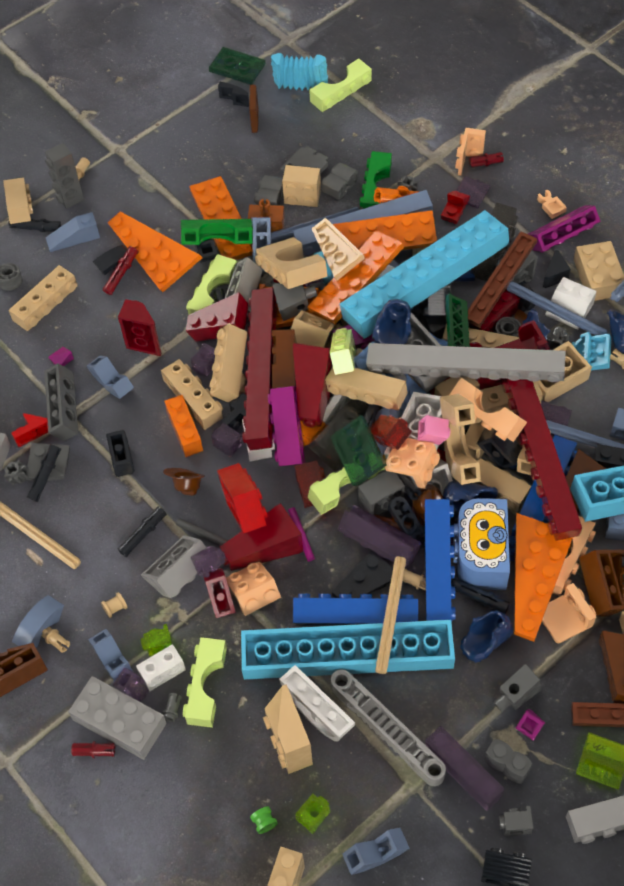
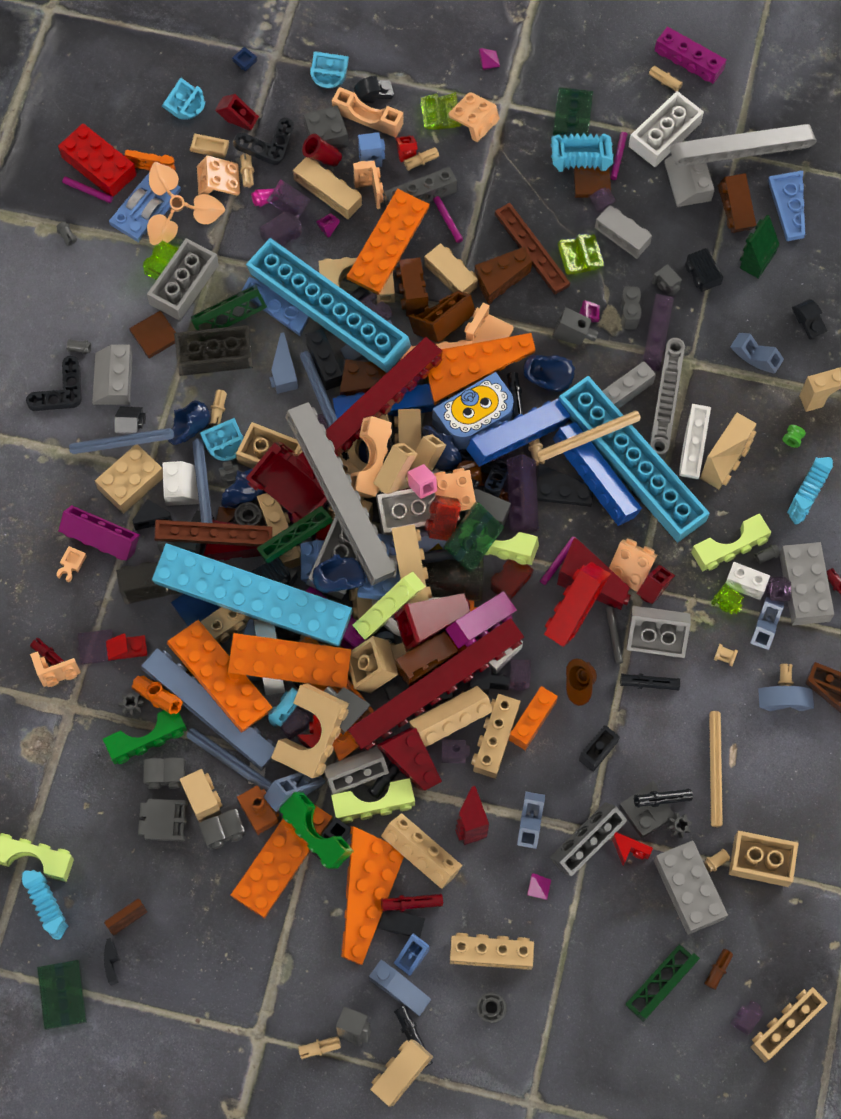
camera: 130 degrees left, 10 degrees up
clear purple brick [191,546,226,578] -> none
clear neon green brick [295,794,330,834] -> none
tan wing [312,218,365,281] -> none
none -> tan brick [381,813,463,889]
none -> medium blue slope [394,934,430,976]
none -> light grey brick [602,361,656,409]
none -> medium azure piece [787,457,833,524]

